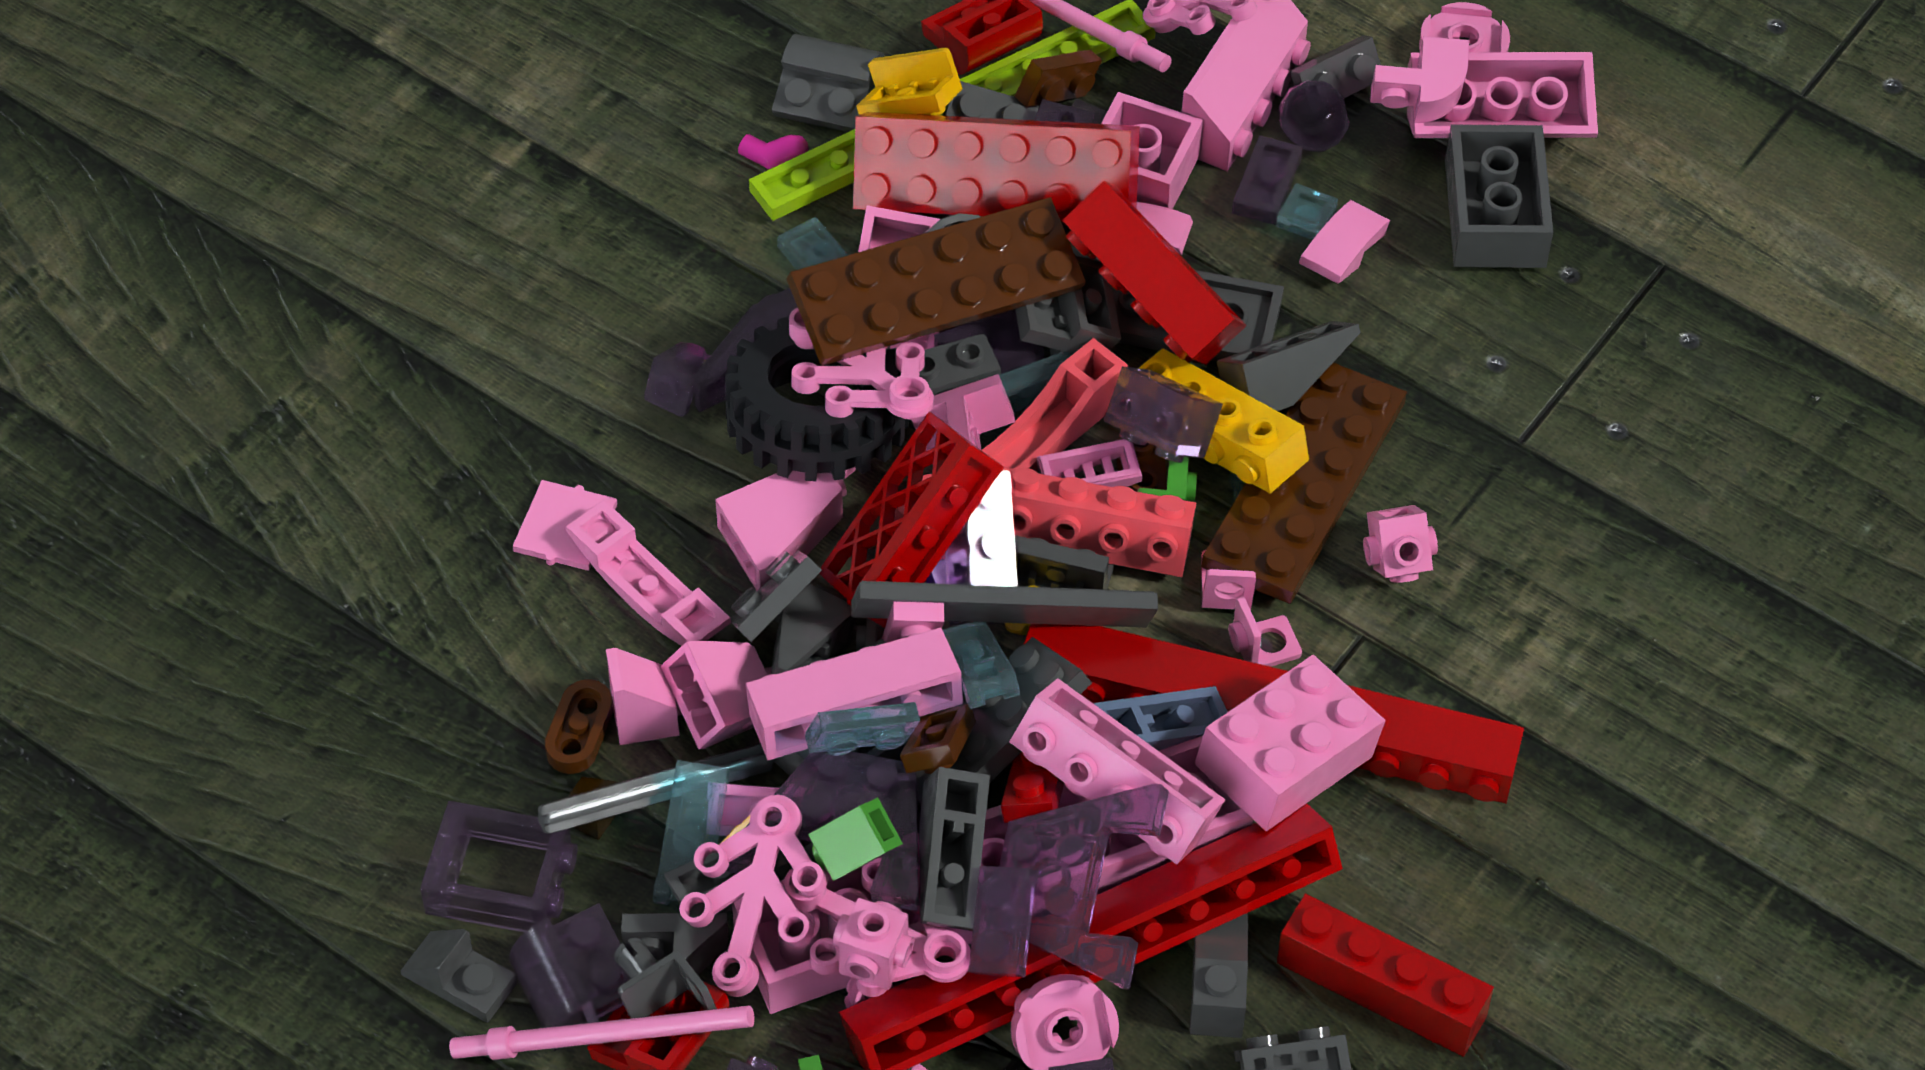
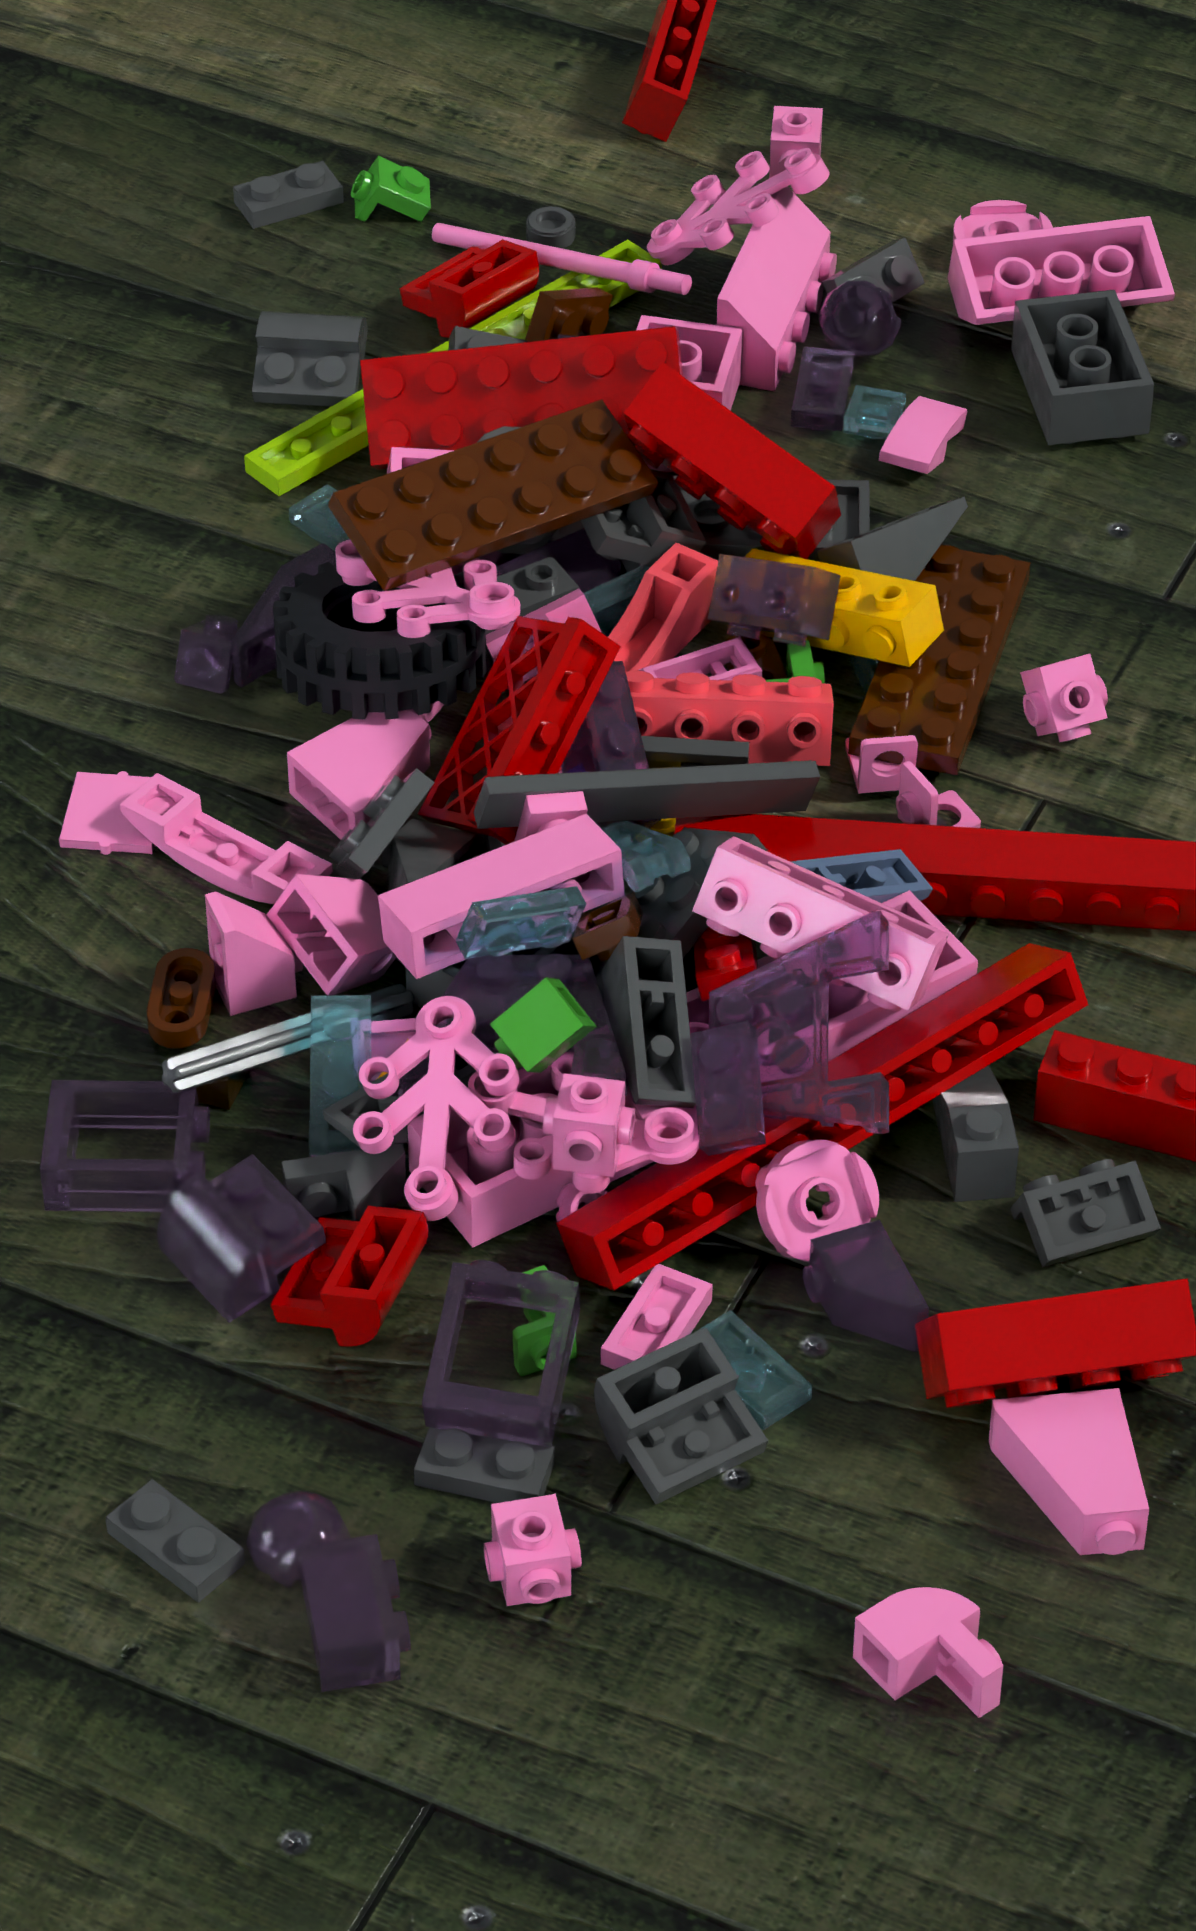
camera: 10 degrees left, 10 degrees down
dark grey slope [400,929,518,1023] -> none
bright pink bar [449,1006,754,1060] -> none
dark grey bracket [614,938,717,1018] -> none
dark pink arm [738,134,809,169] -> none
yellow bracket [856,48,963,115] -> none
bright pink brick [1194,655,1386,831] -> none
bright pink brick [1370,36,1469,123] -> none

